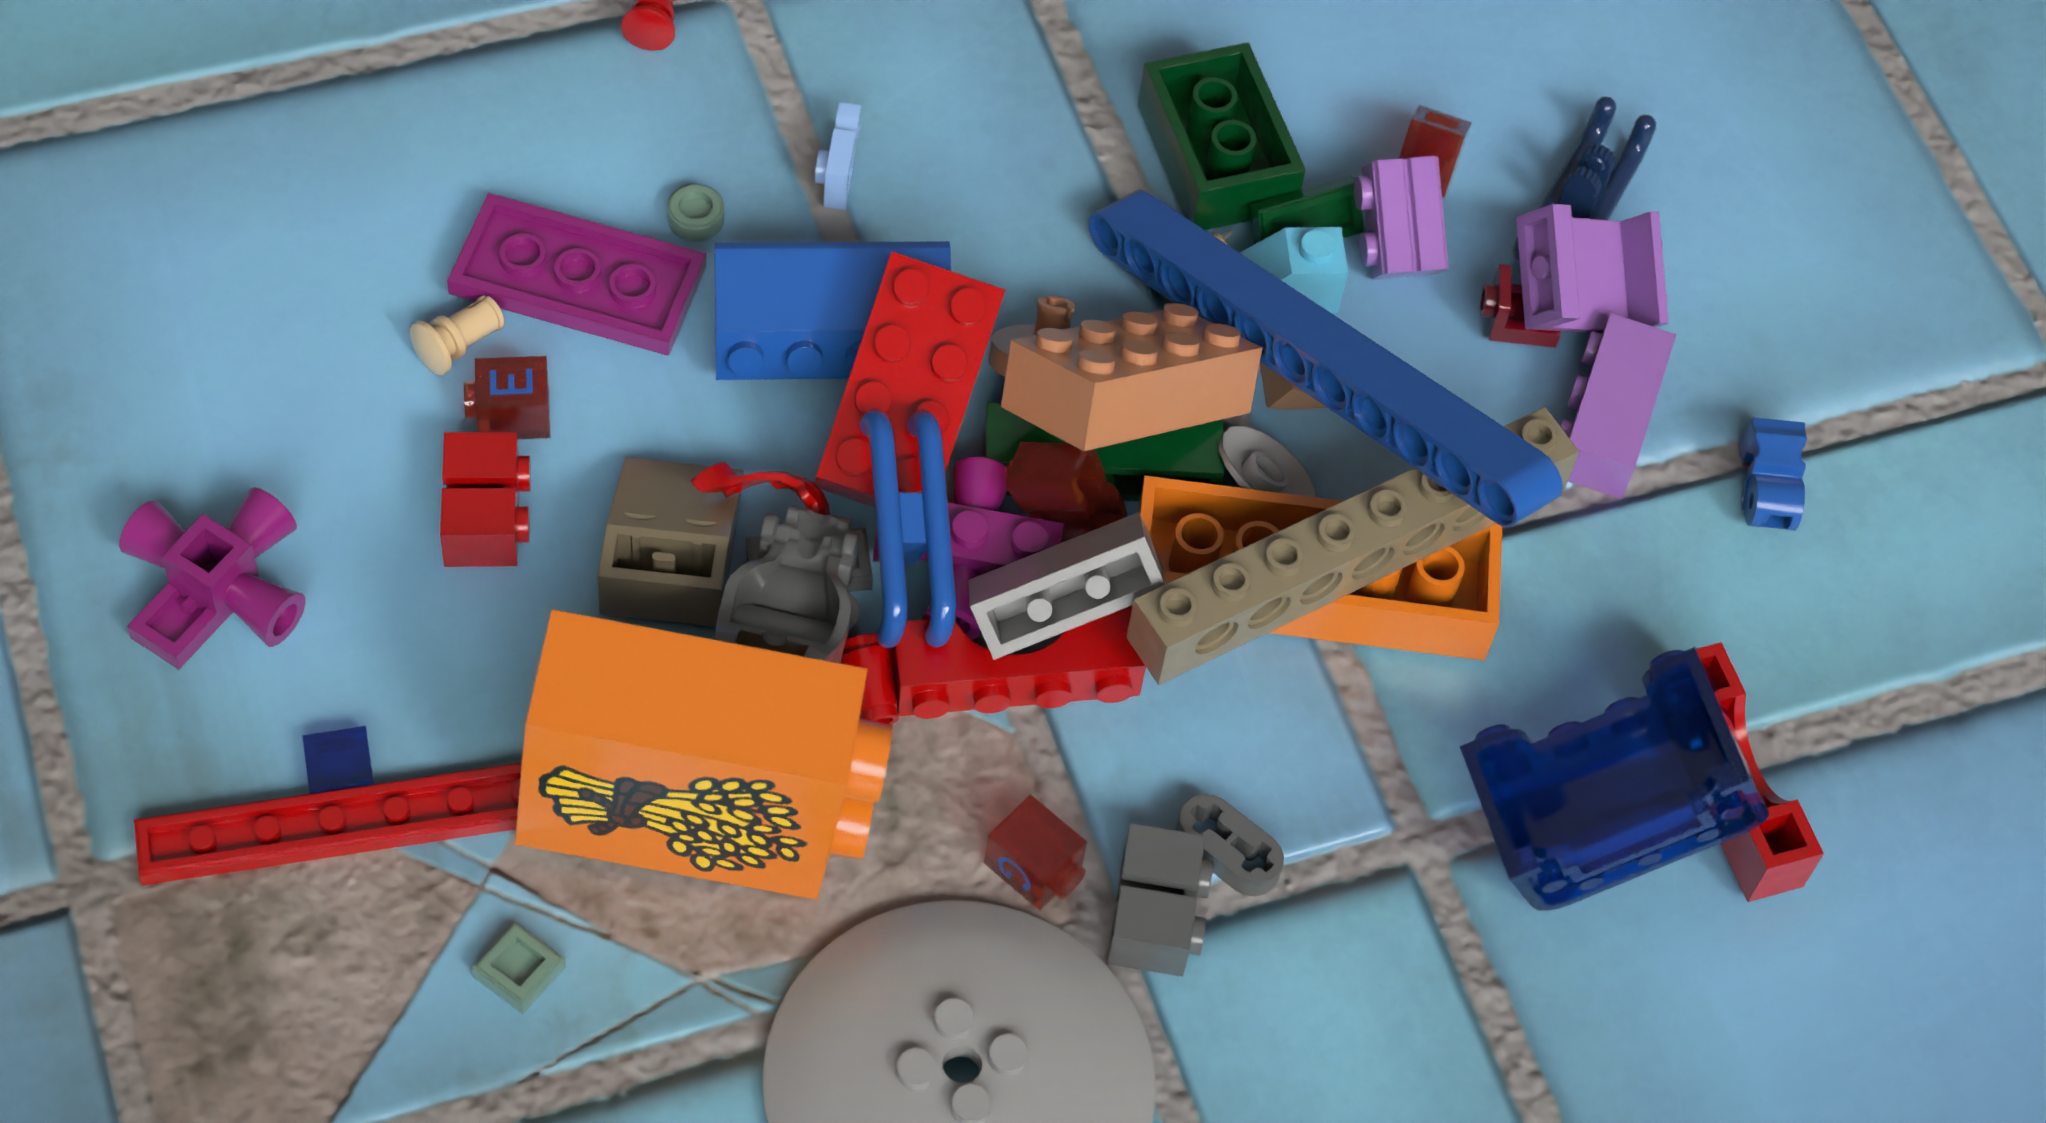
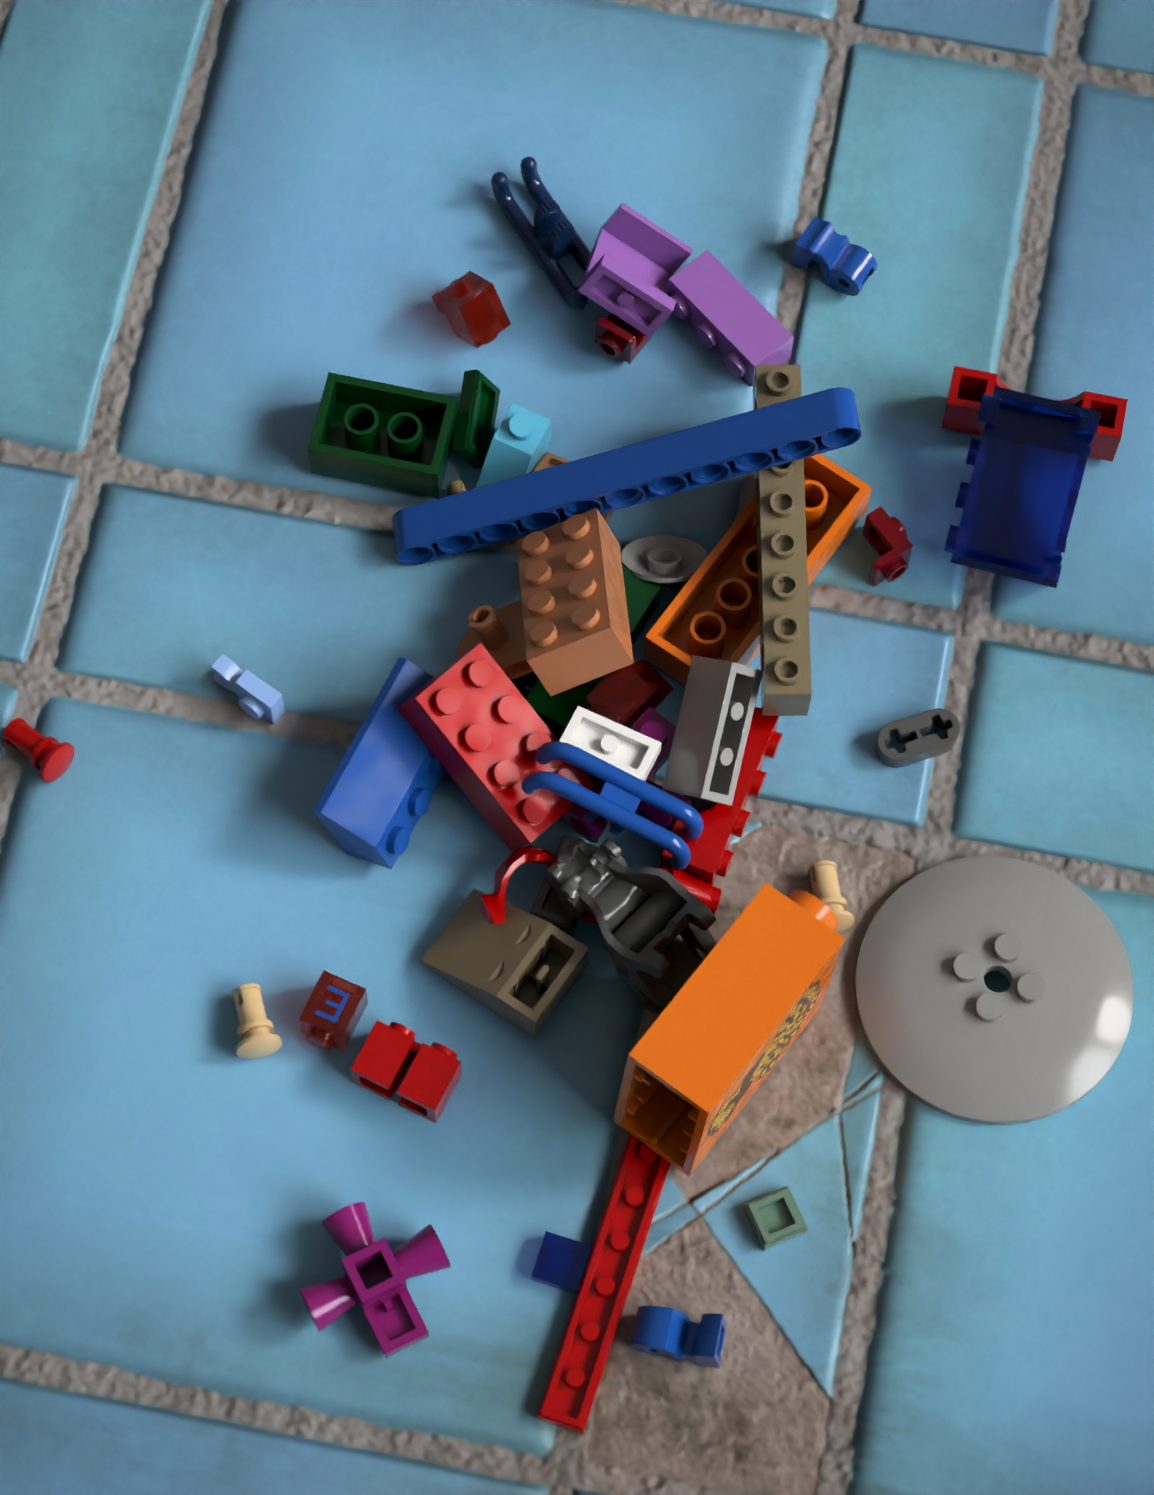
camera: 55 degrees left, 10 degrees up
magenta plate [447,193,706,356] -> none
sand green tile [667,184,724,241] -> none
clear red brick [984,794,1087,911] -> none
dark grey piece [1107,823,1213,977] -> none
medium lavender brick [1354,156,1449,280] -> none
none -> white plate [559,706,662,781]
none -> blue leg [630,1306,727,1368]
none -> tan pin [808,860,855,933]
none -> dark red bracket [863,506,913,586]

